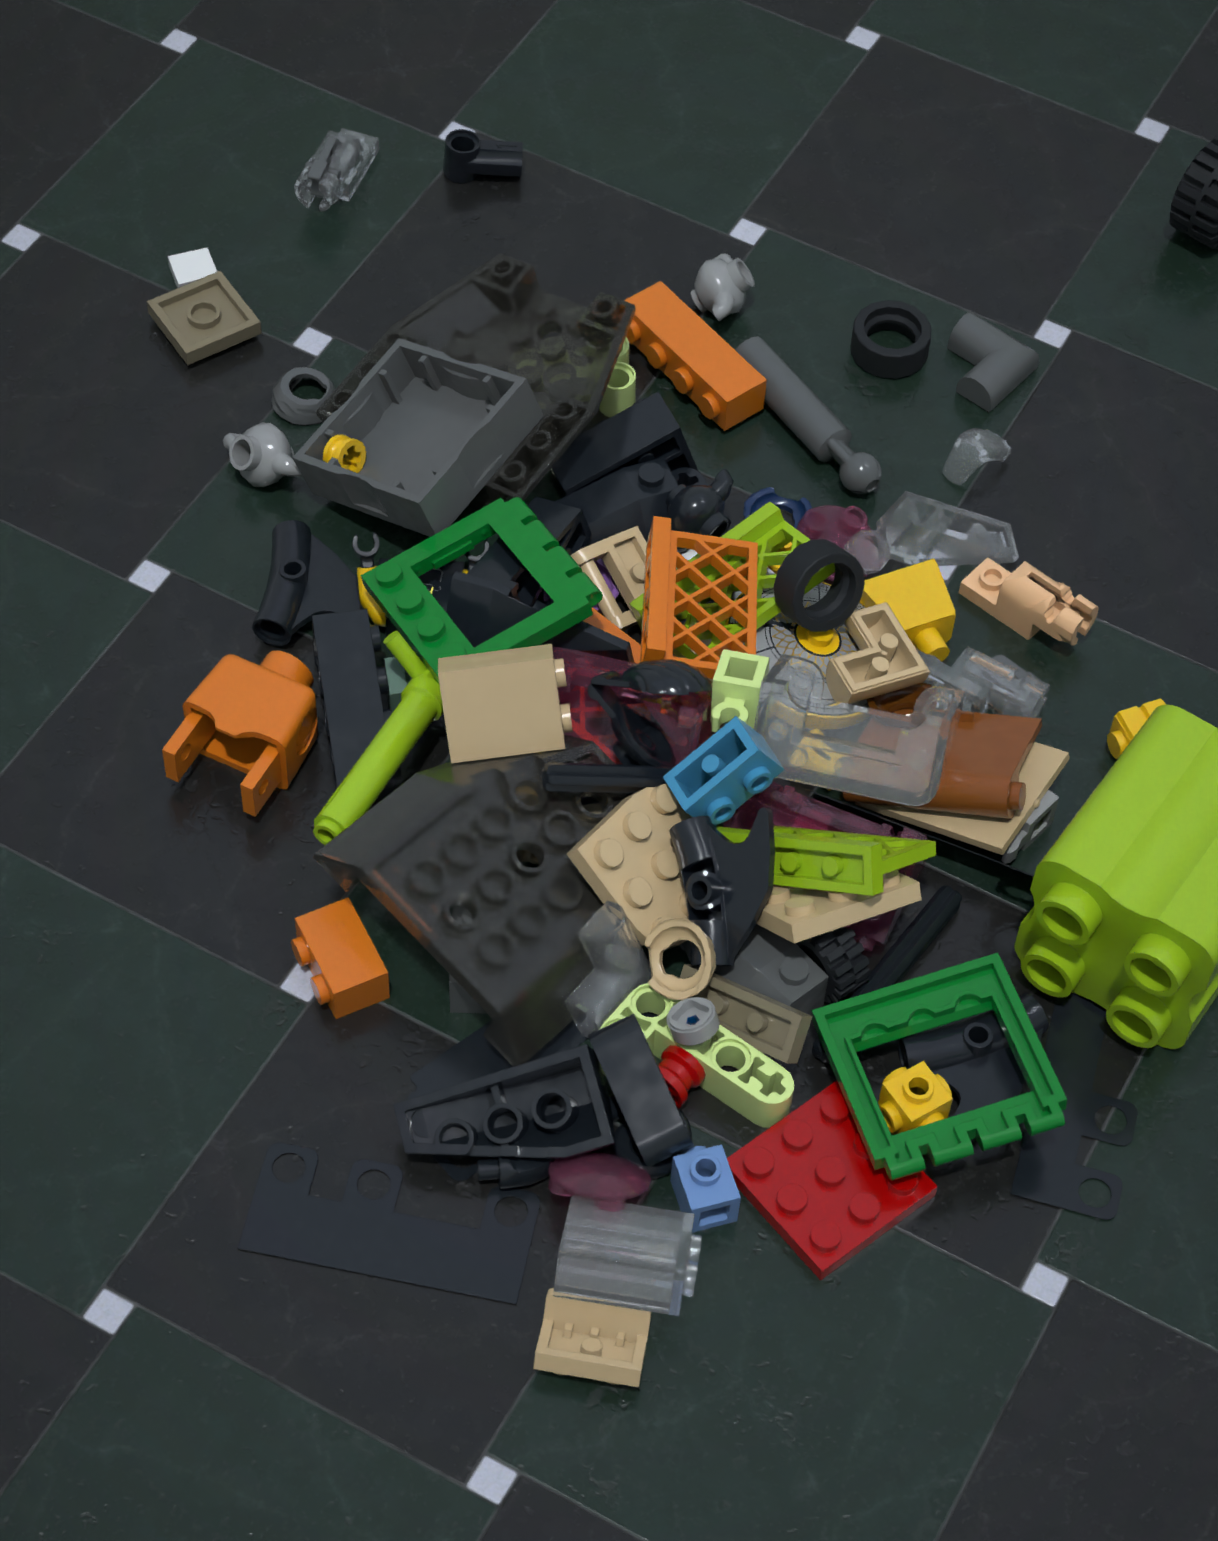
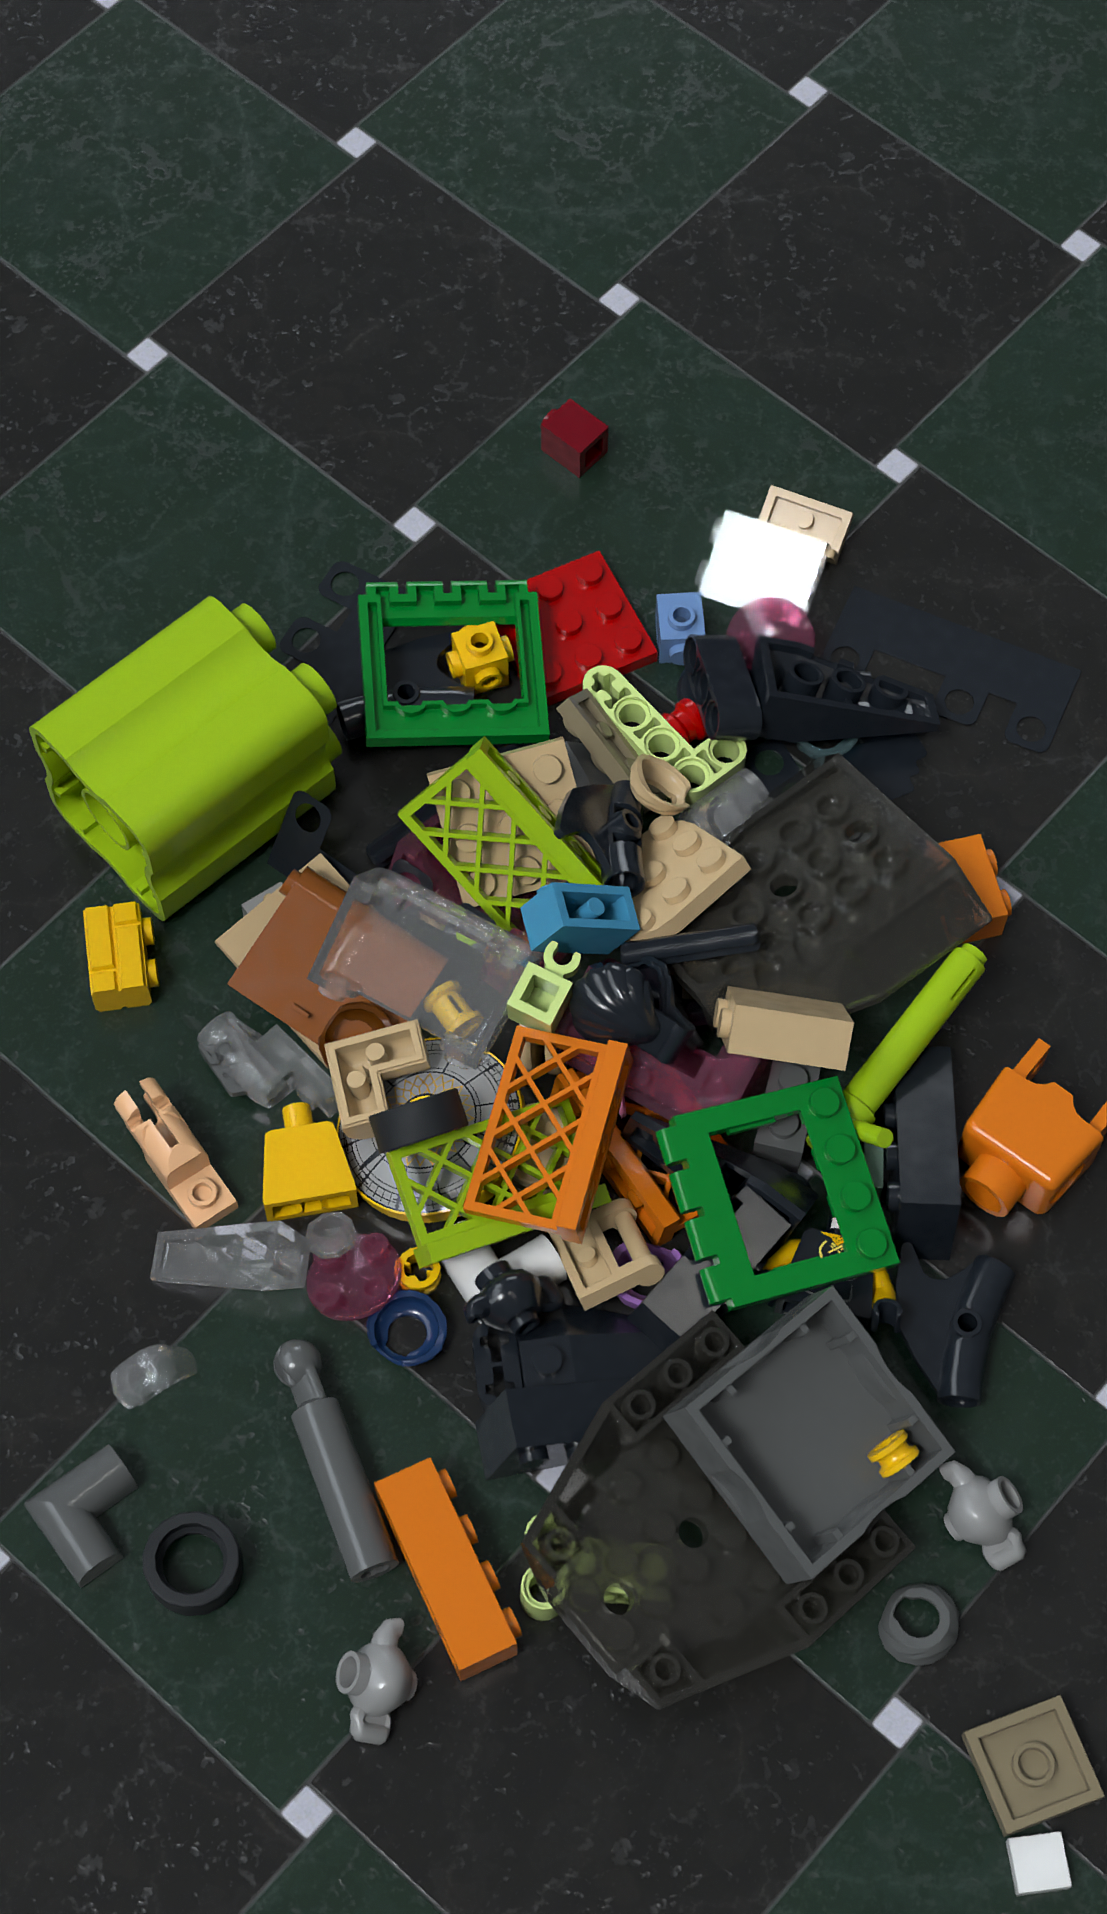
camera: 165 degrees left, 10 degrees up
light grey tile [667,997,720,1046] -> none
none -> dark red brick [541,399,609,478]

